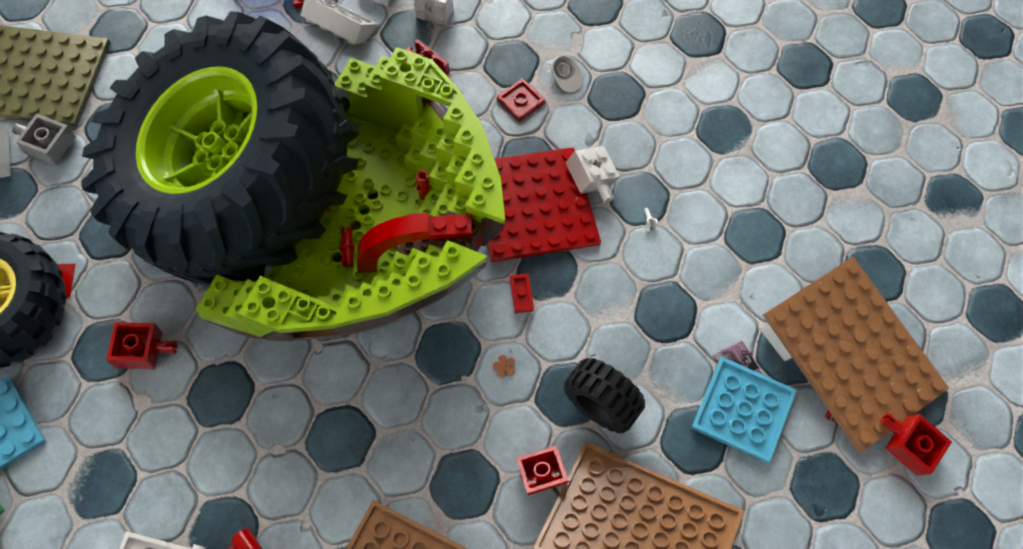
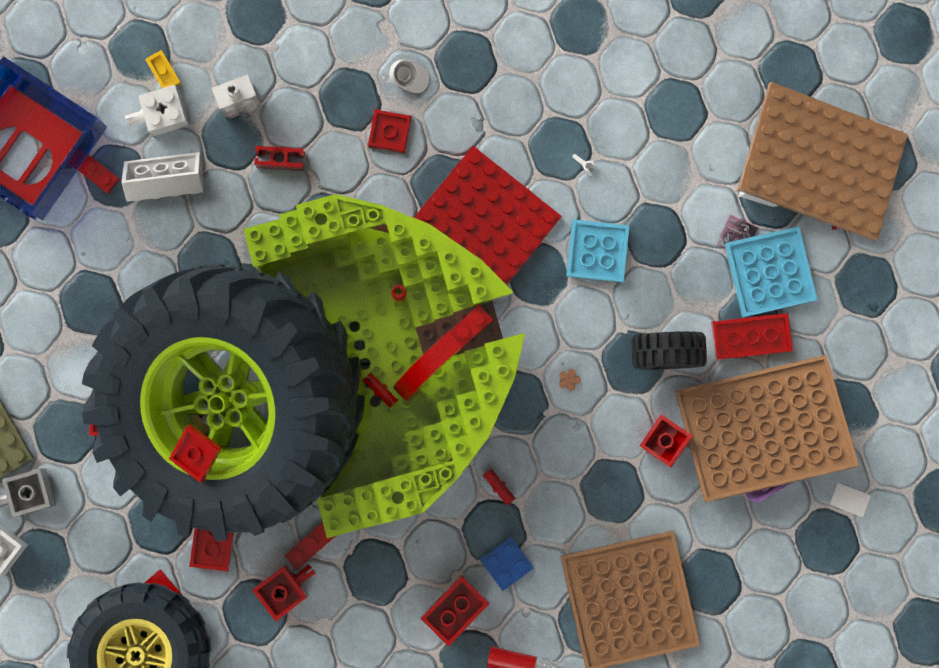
camera: 45 degrees left, 20 degrees up
red plate [509,273,534,314] -> none
white brick [565,146,620,203] -> none
red brick [880,413,952,476] -> none
none -> red tile [169,424,222,483]
none -> red plate [189,528,234,572]
none -> red plate [284,522,336,570]
none -> red brick [420,575,490,647]
none -> blue plate [480,537,534,591]
none -> red pin [483,468,516,506]
none -> medium azure plate [566,219,629,283]
none -> red plate [711,313,793,360]

